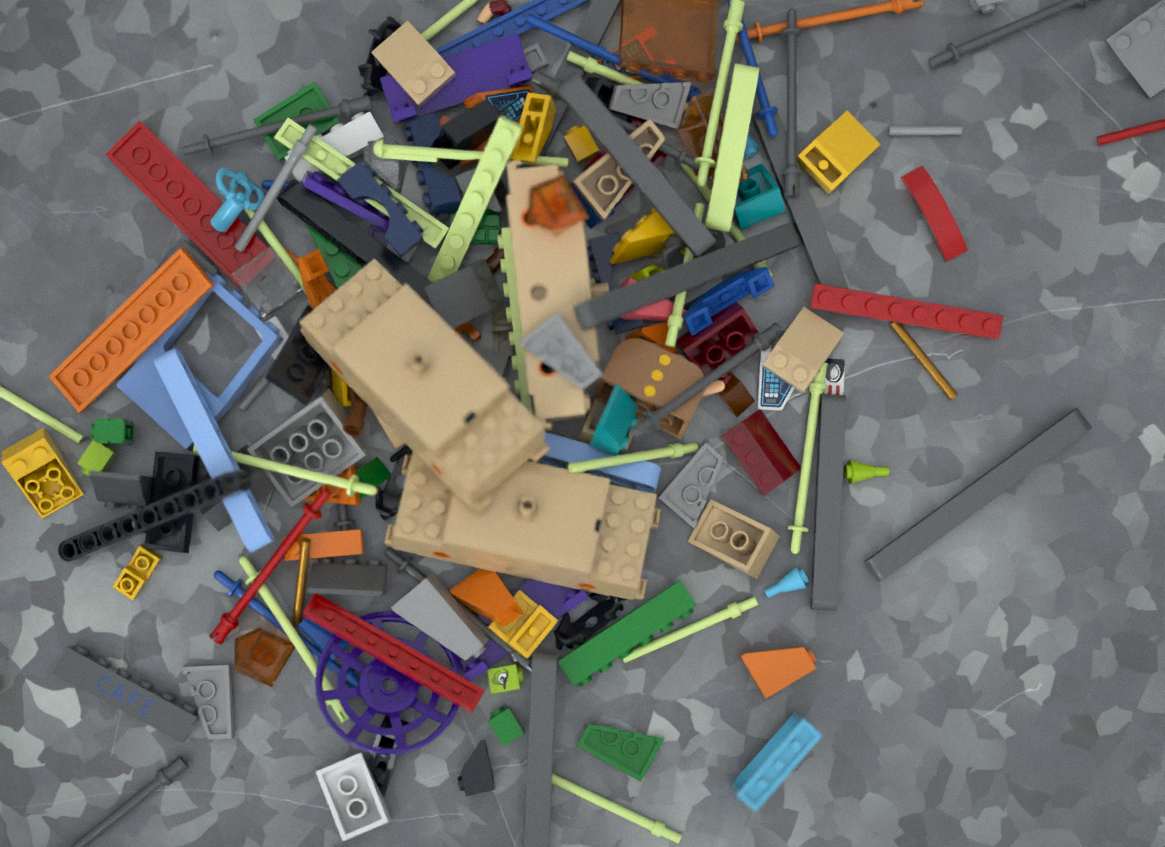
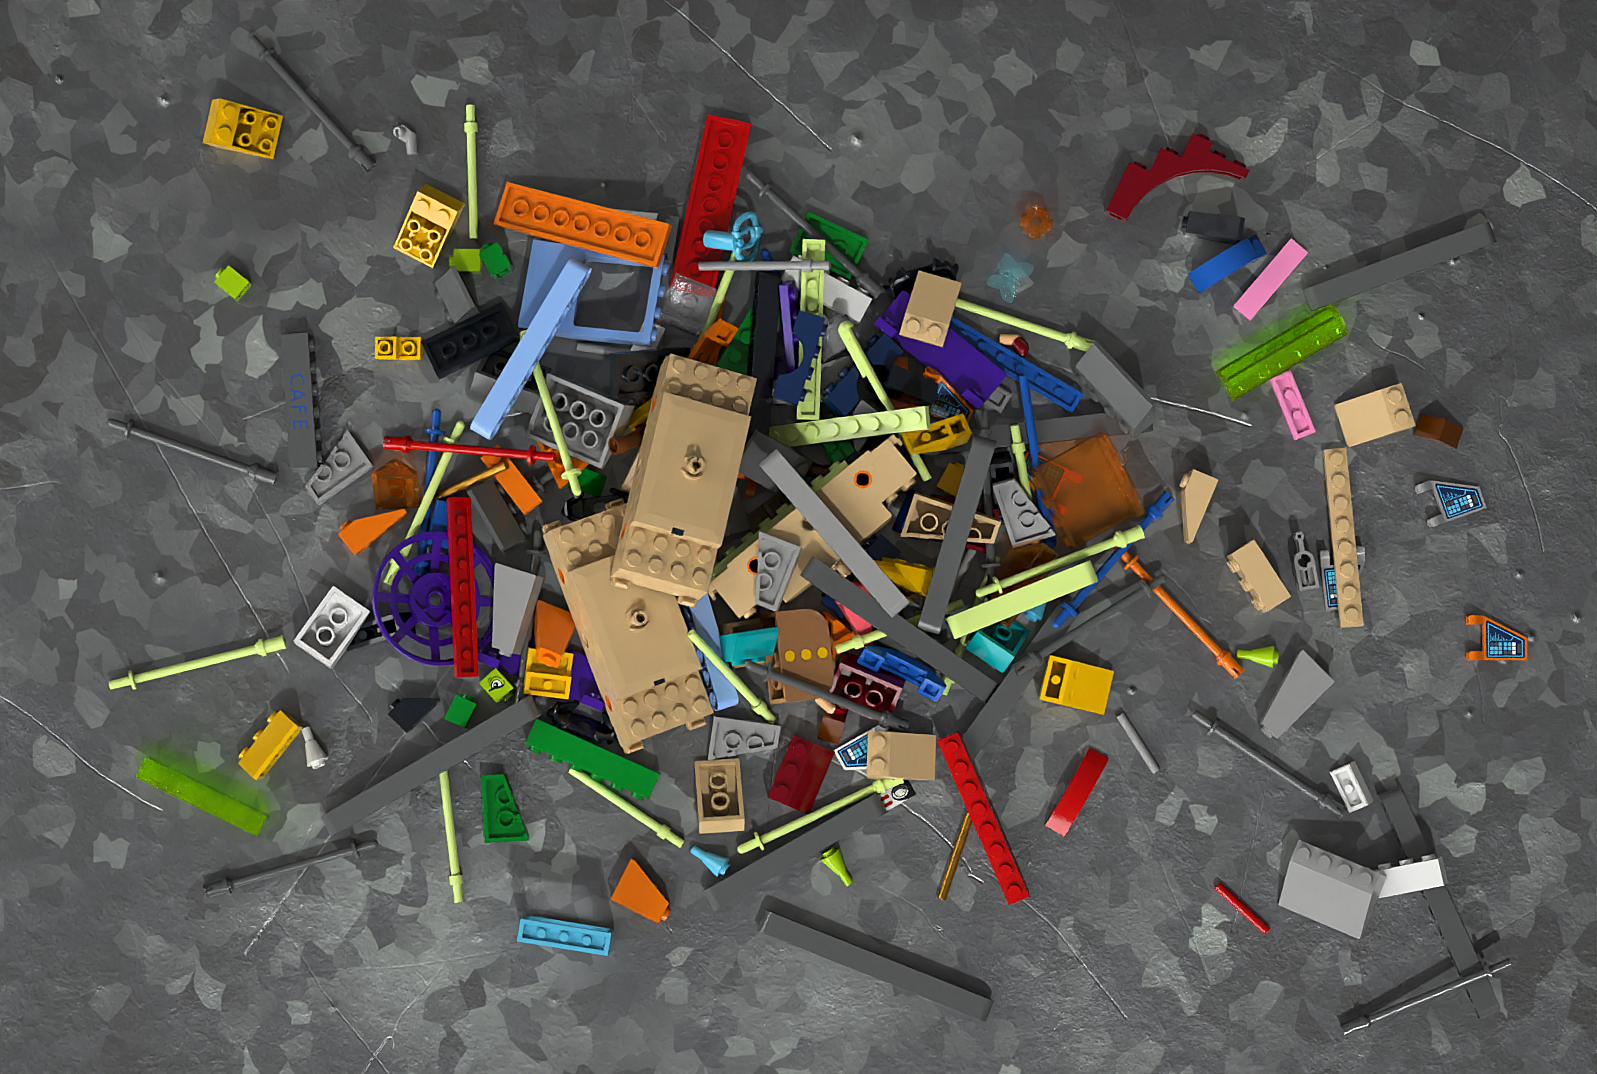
camera: 55 degrees right, 0 degrees up
black beam [58,470,252,562] -> none
clear orange slope [527,174,589,237] -> none
none -> orange slope [338,509,409,556]
none -> light grey beam [758,449,910,618]

